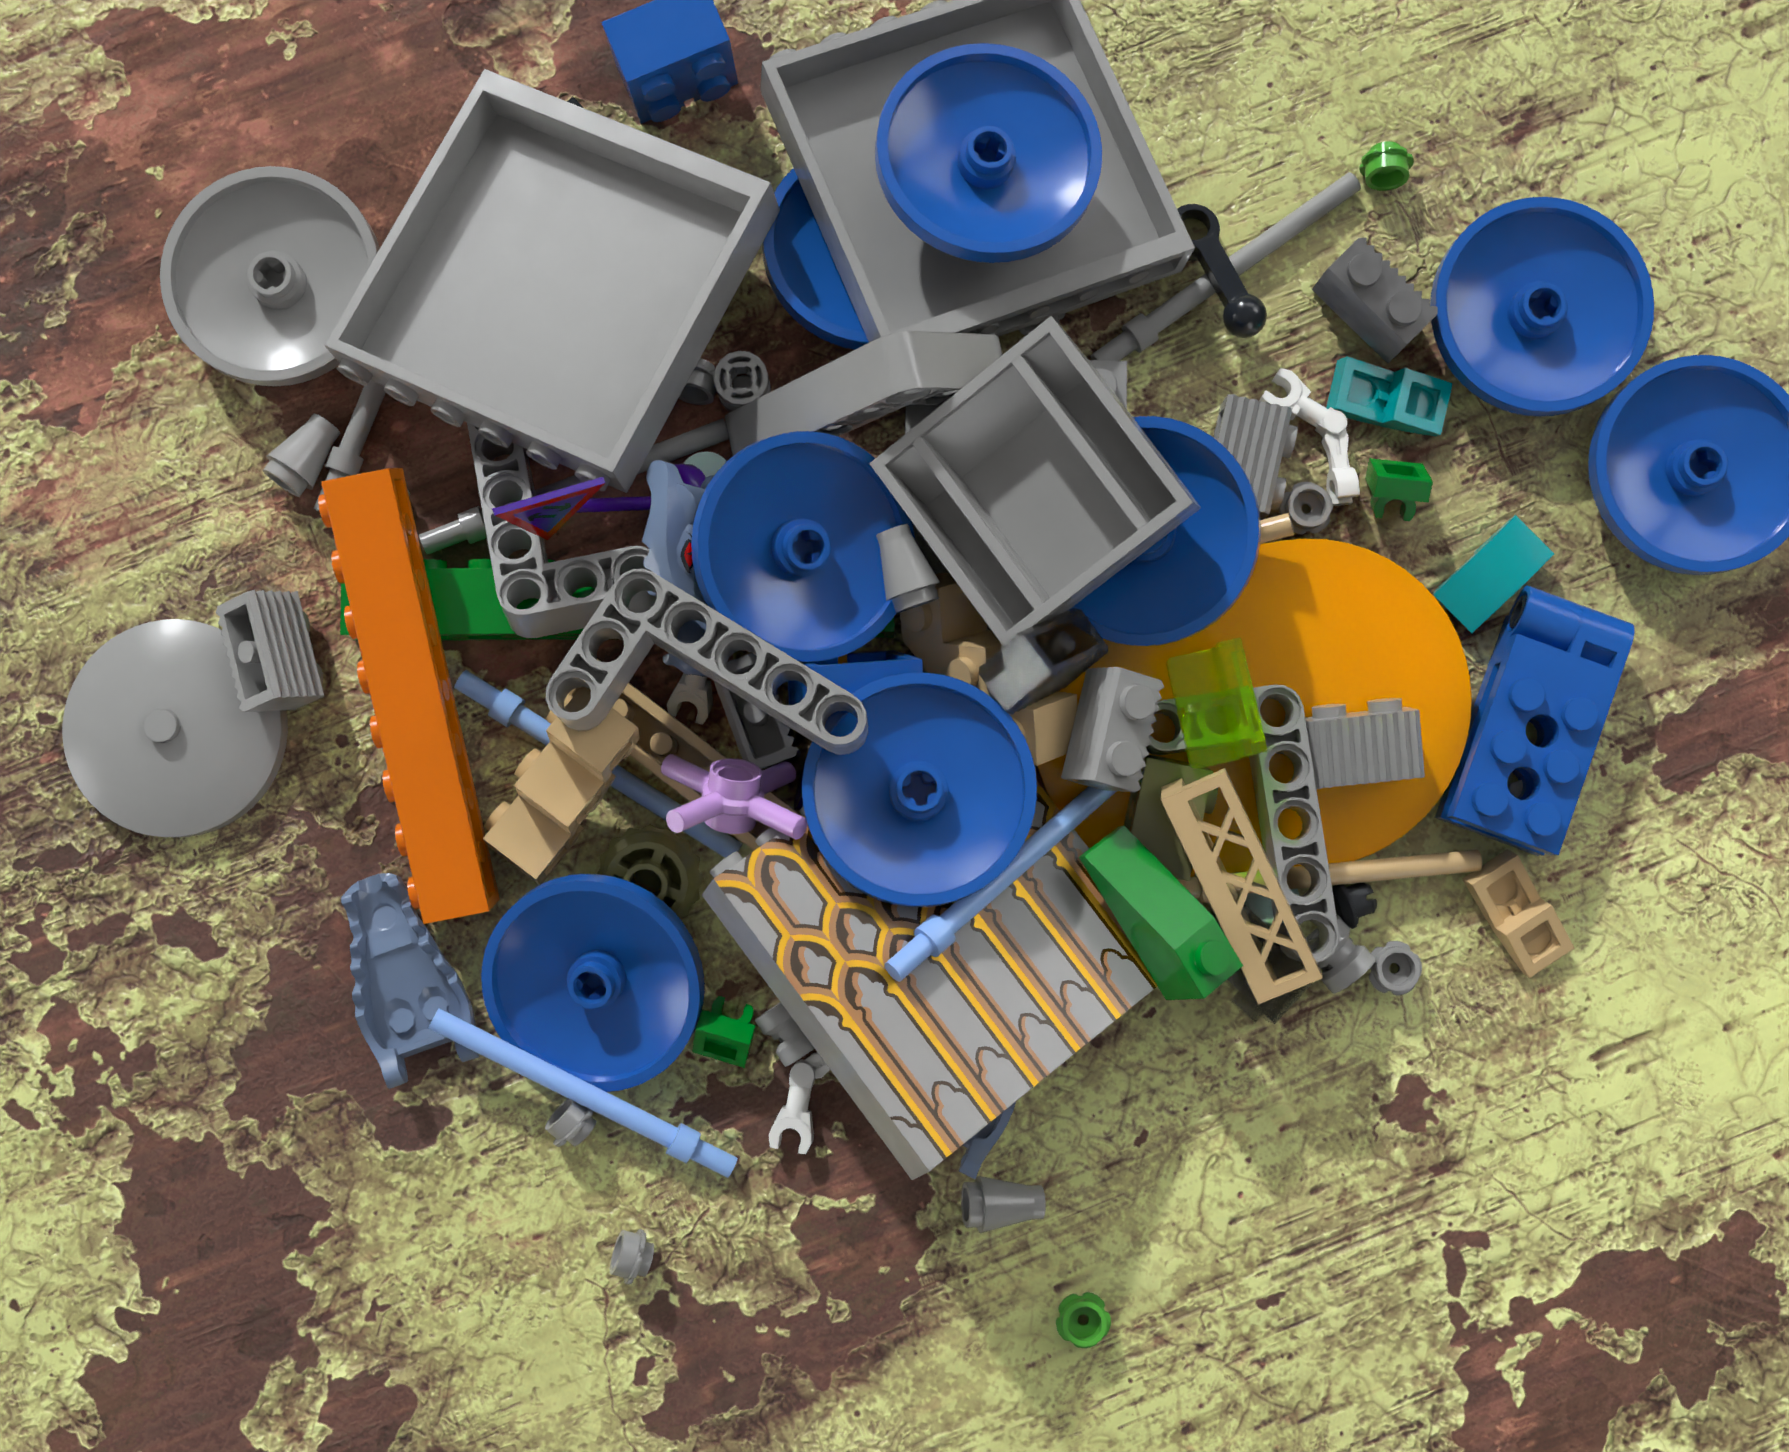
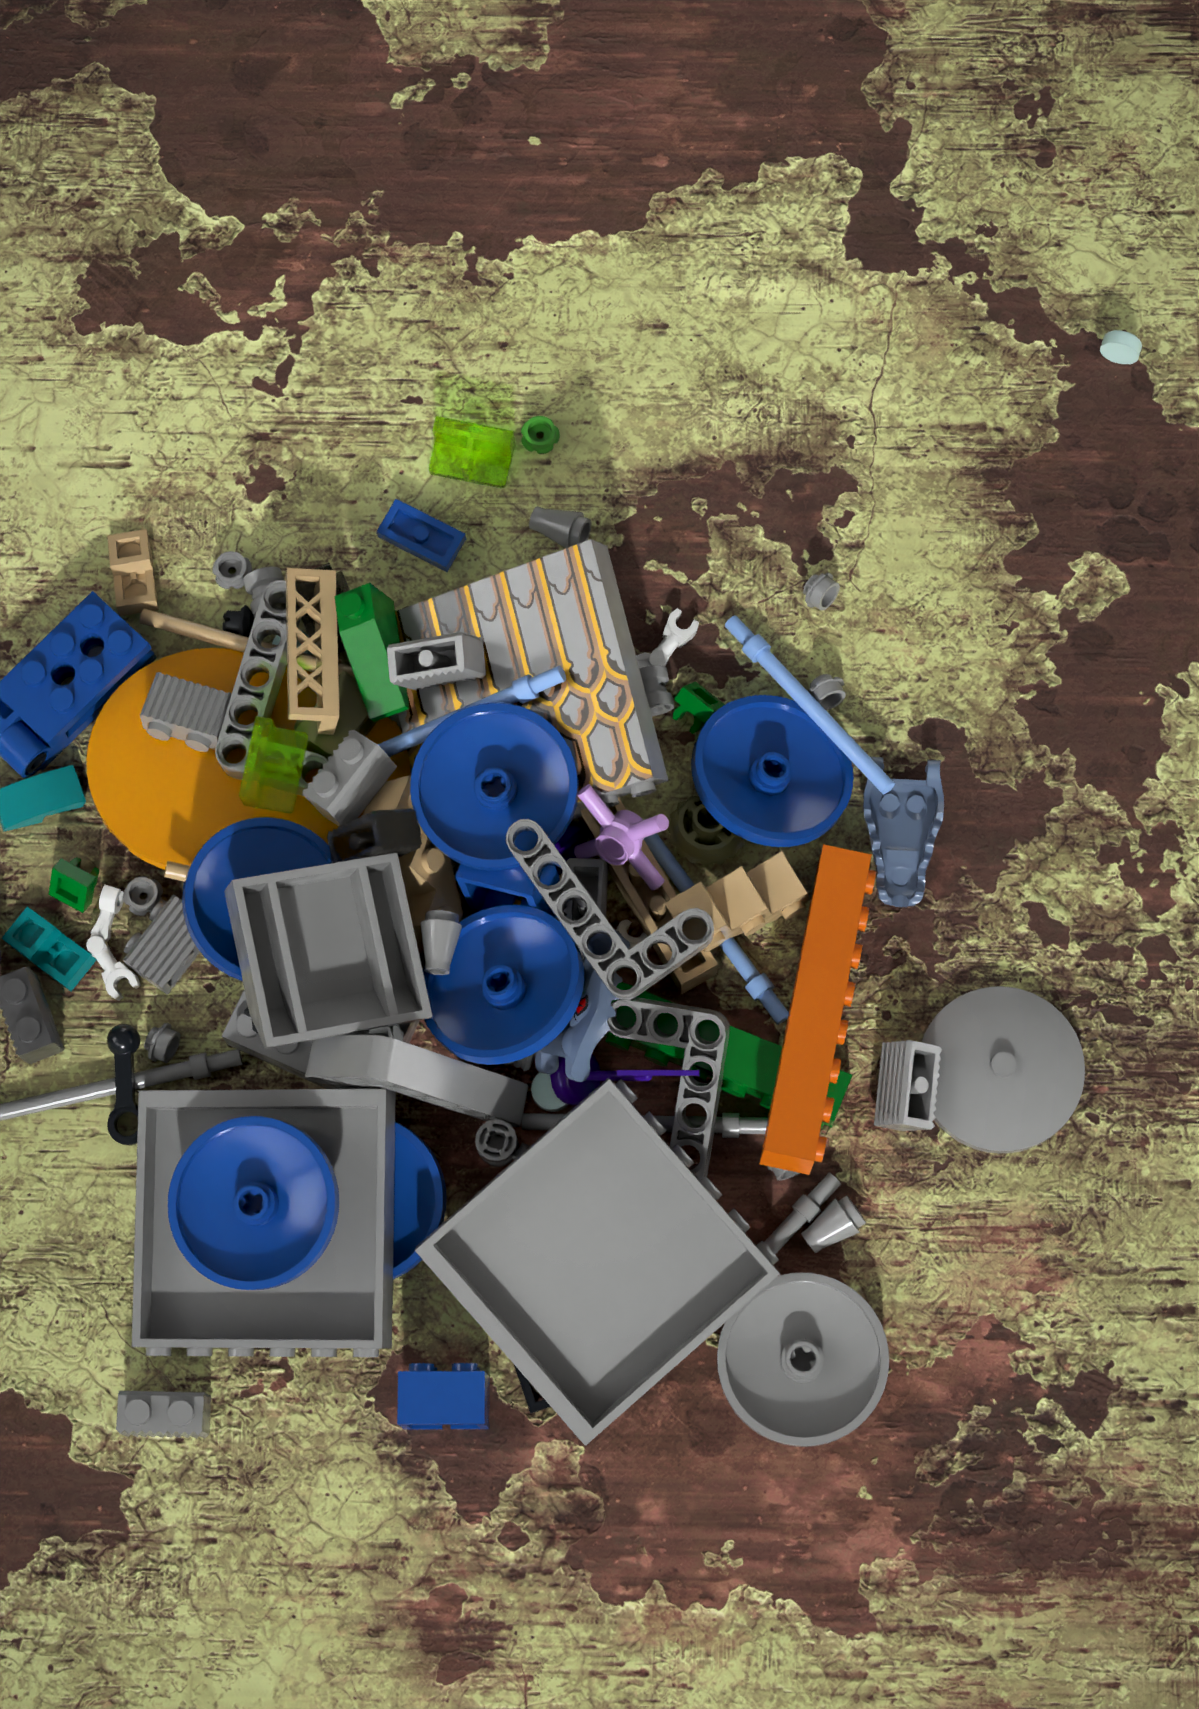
camera: 150 degrees left, 10 degrees down
none -> light grey plate [144,1023,181,1063]
none -> blue plate [376,499,466,572]
none -> light grey brick [387,632,486,690]
none -> clear neon green panel [429,416,516,488]

